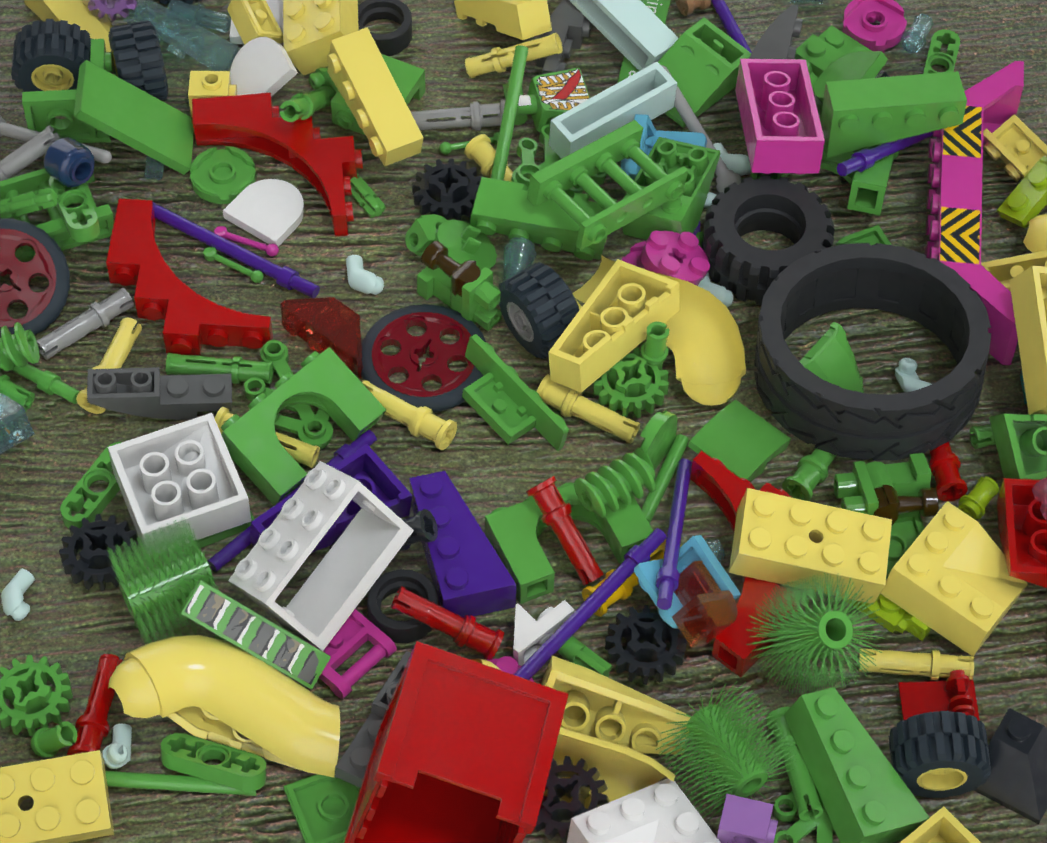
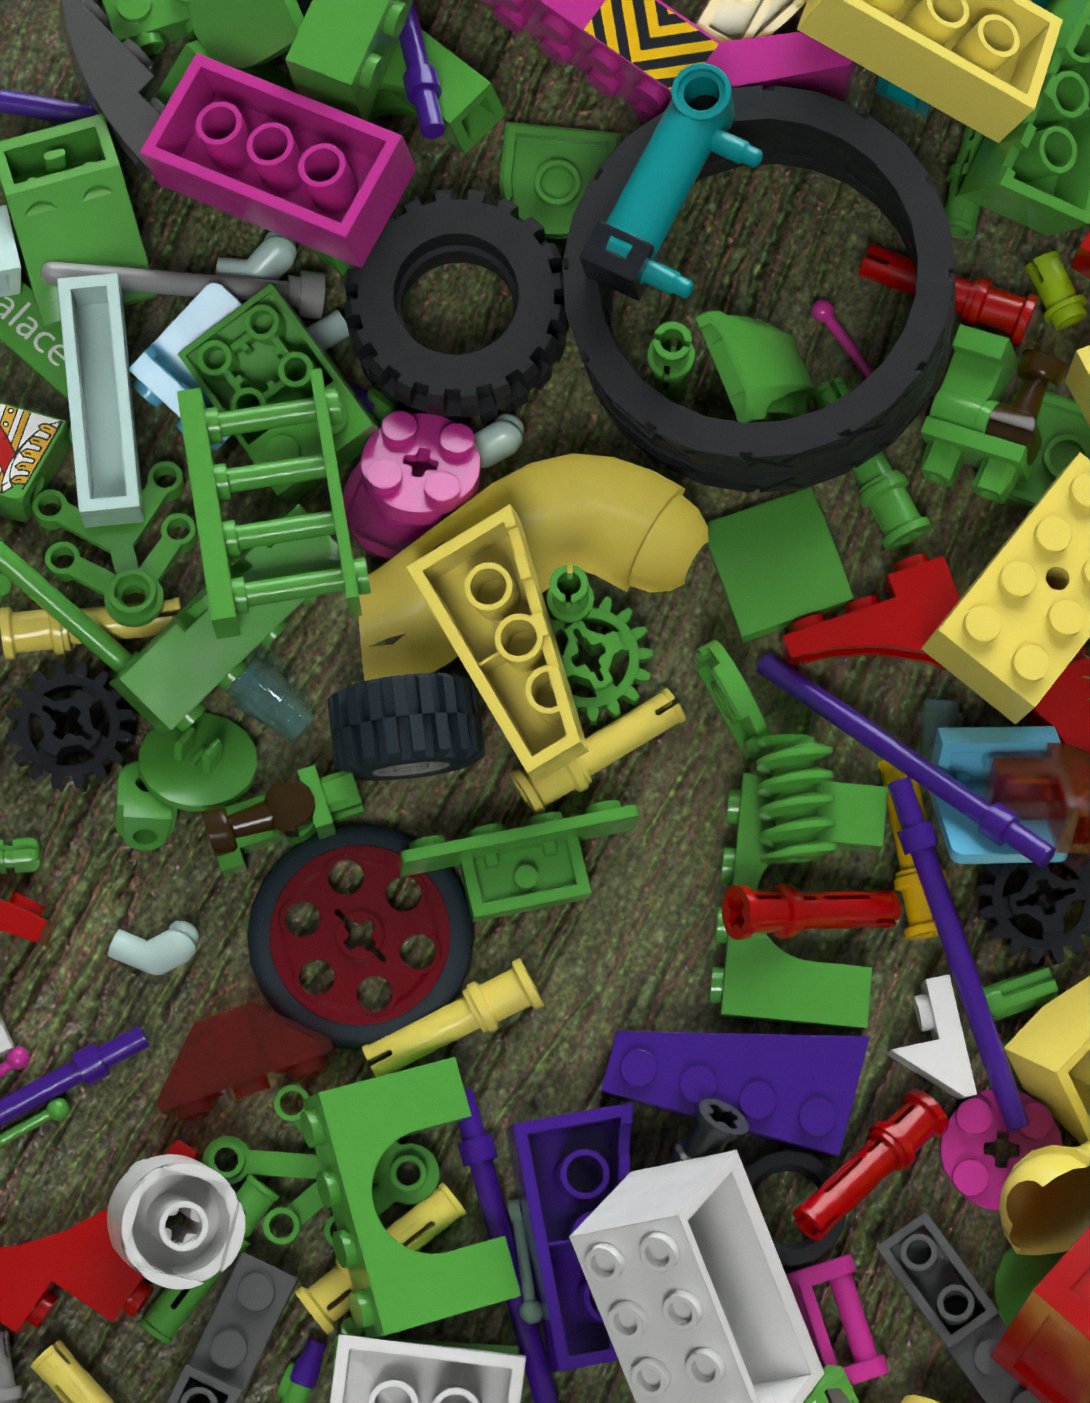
camera: 55 degrees left, 25 degrees up
bright green bar [641,434,689,524] -> none
light aqua arm [895,358,932,392] -> none
none -> white brick [107,1154,245,1289]
none -> teal piece [580,63,763,301]
none -> bright green pin [647,321,695,403]

